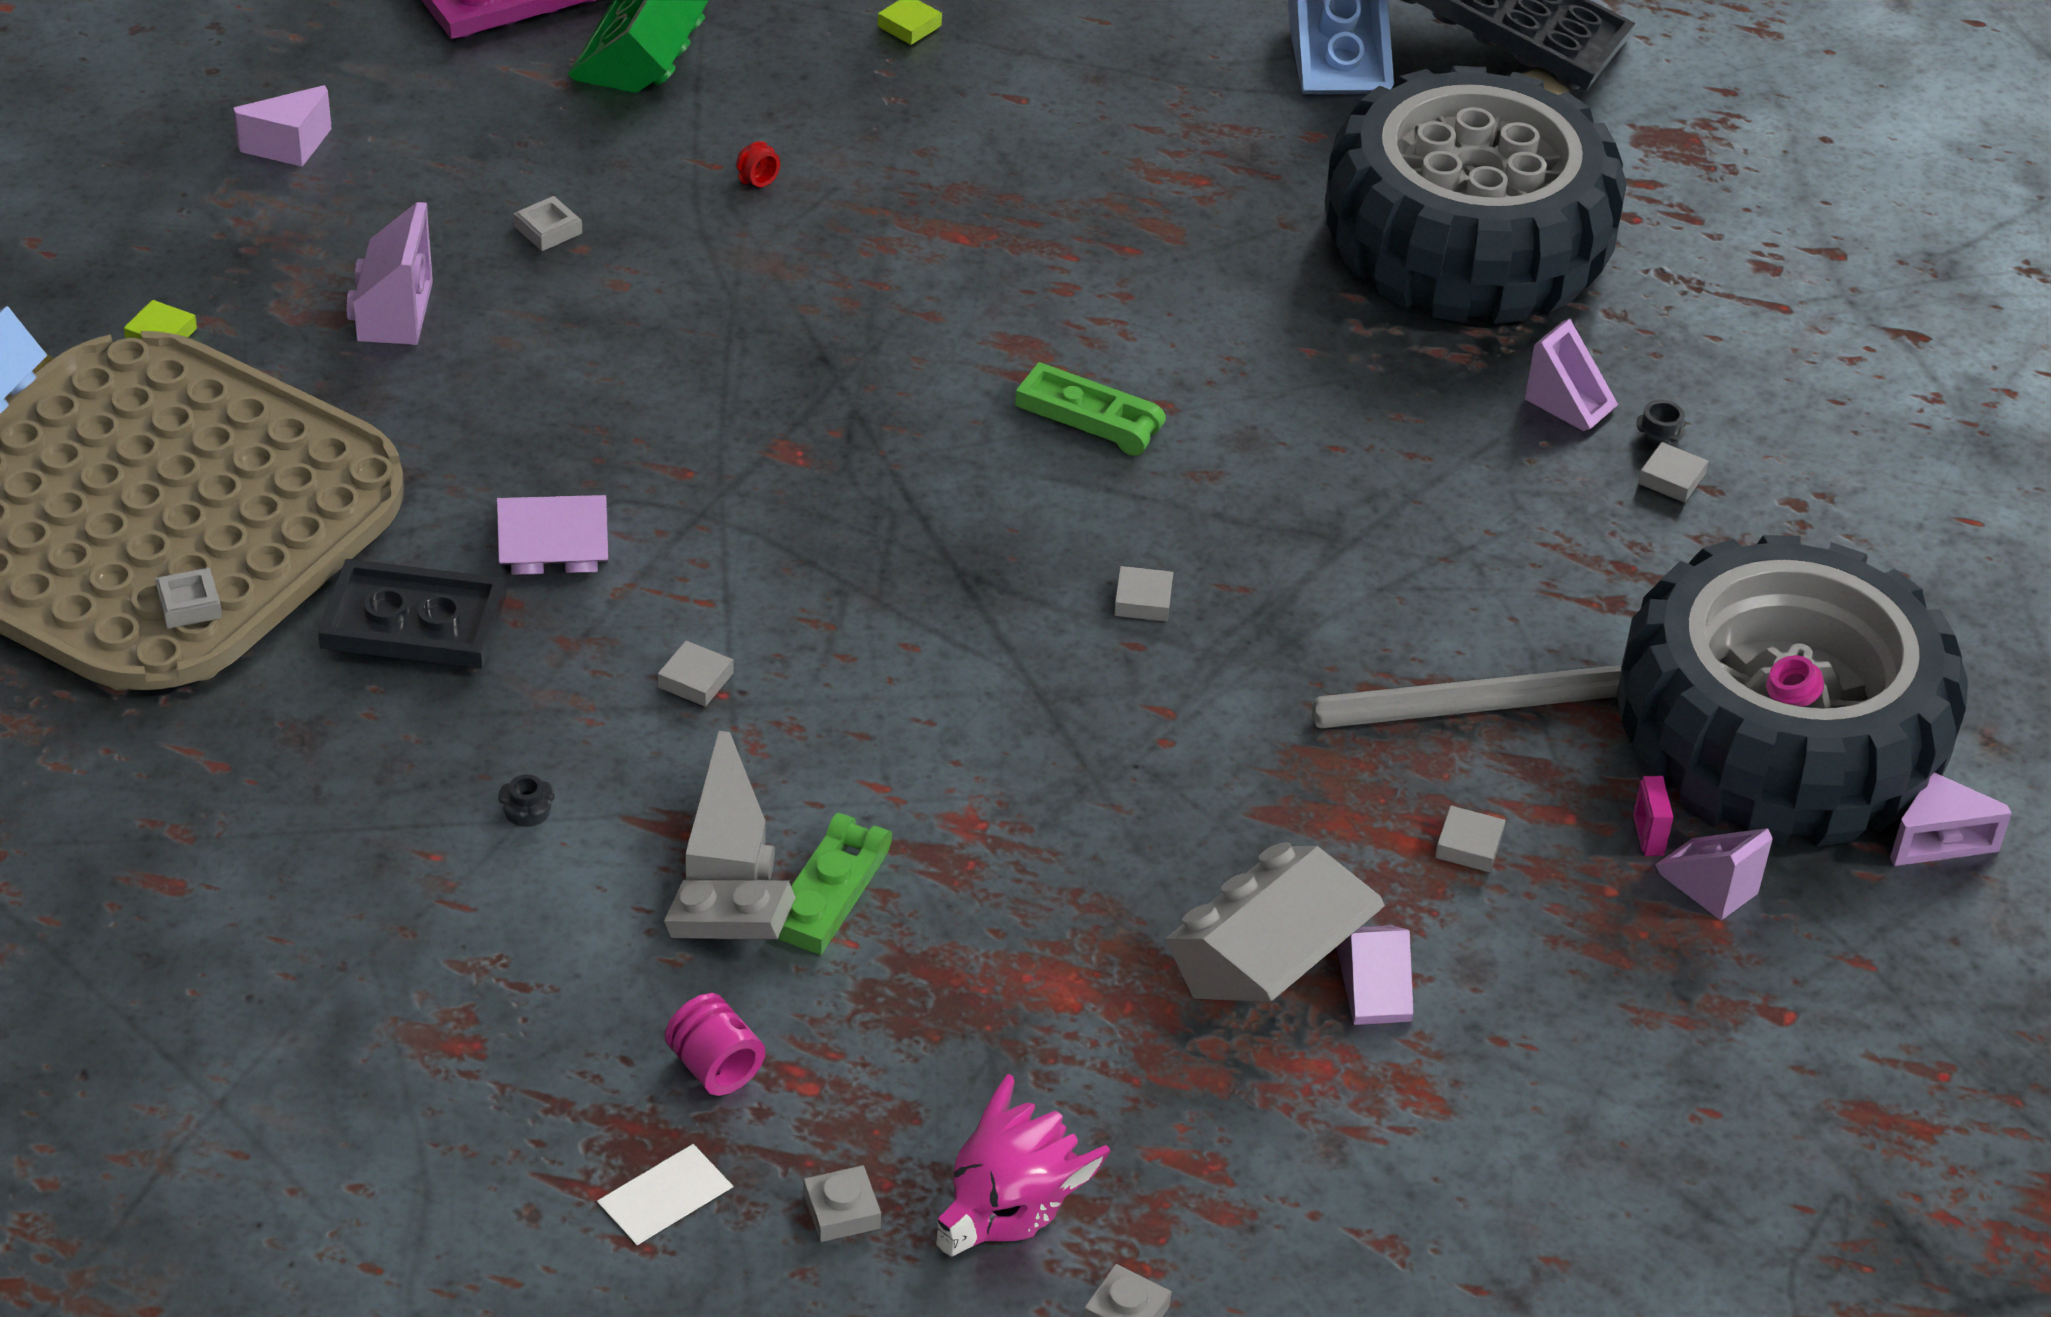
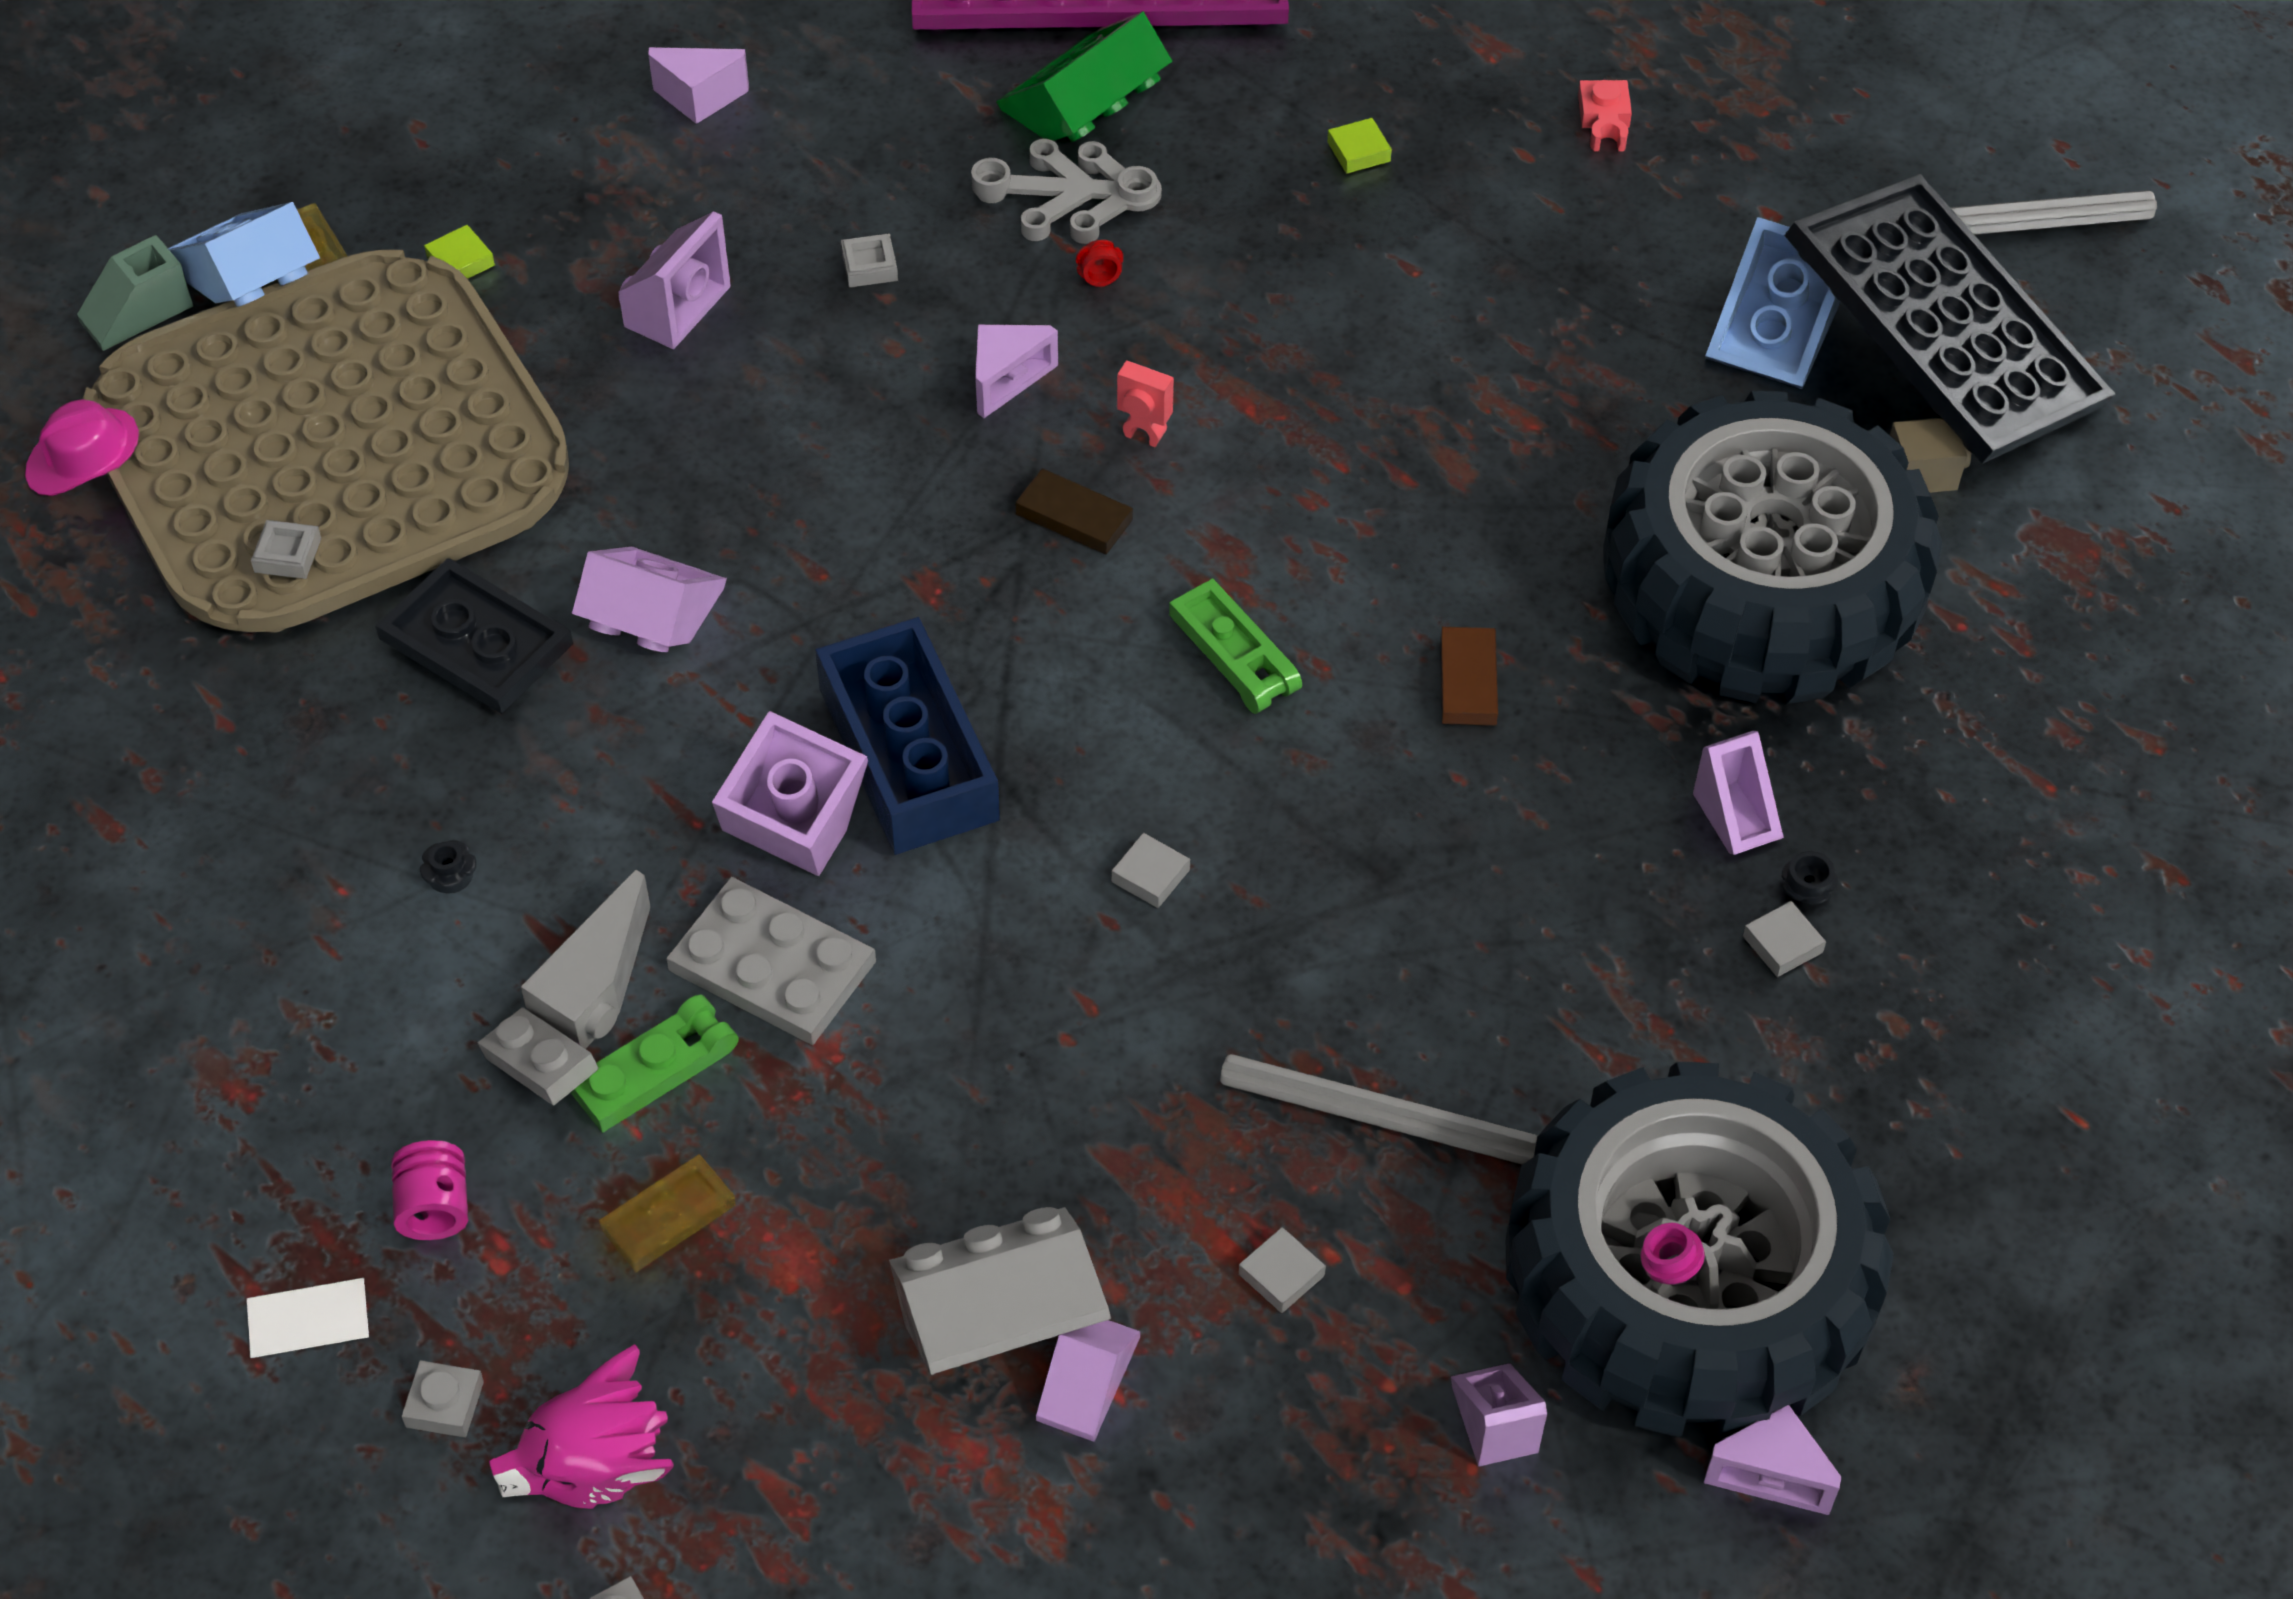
camera: 30 degrees right, 10 degrees up
light grey tile [658,641,734,707] -> none
dark pink tile [1633,776,1673,856] -> none
none -> clear yellow plate [599,1154,736,1272]
none -> light grey plate [666,877,876,1046]
none -> lavender slope [712,711,868,876]
none -> dark blue brick [815,617,1000,855]
none -> light grey plant [971,139,1162,244]
none -> lavender slope [976,325,1058,418]
none -> dark brown tile [1015,468,1133,555]
none -> coral plate [1117,360,1174,447]
none -> reddish brown tile [1440,627,1498,726]

